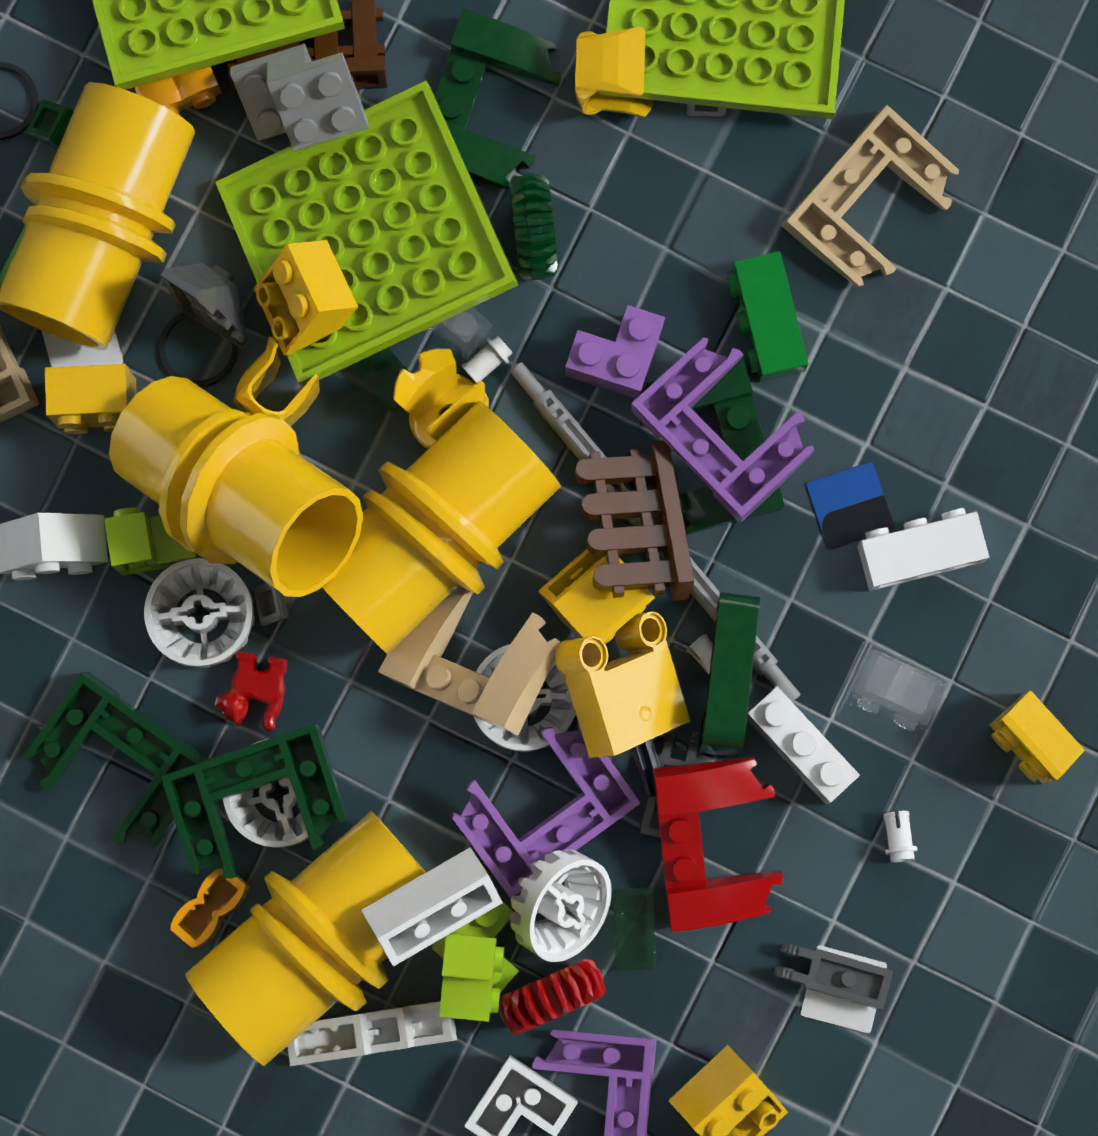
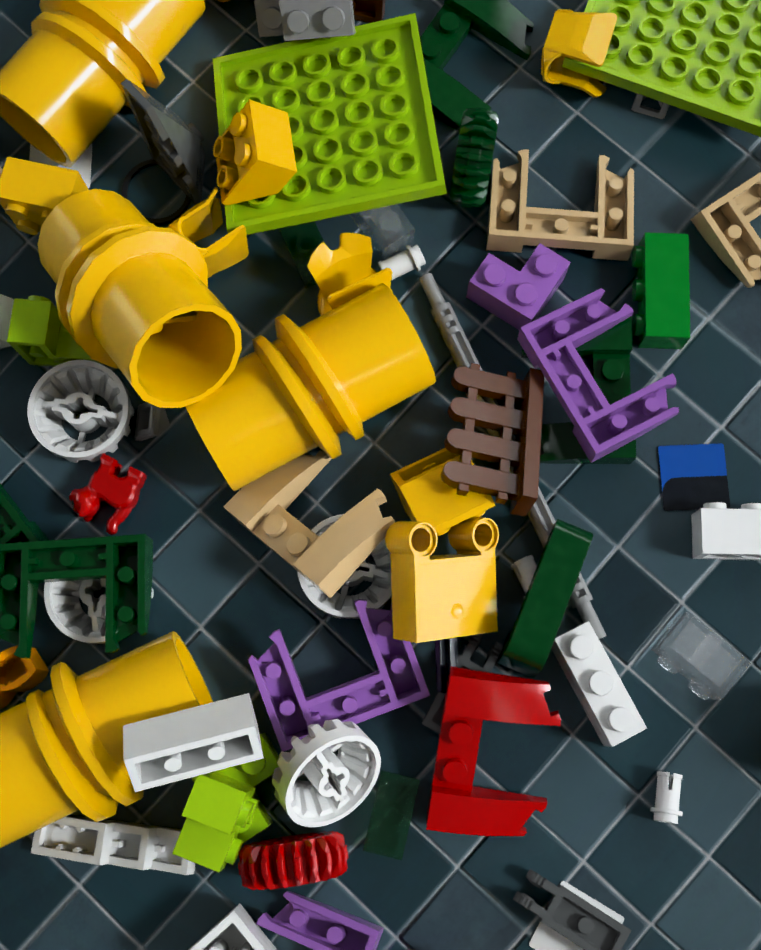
camera: 20 degrees right, 5 degrees down
none -> tan wedge [486,149,634,261]

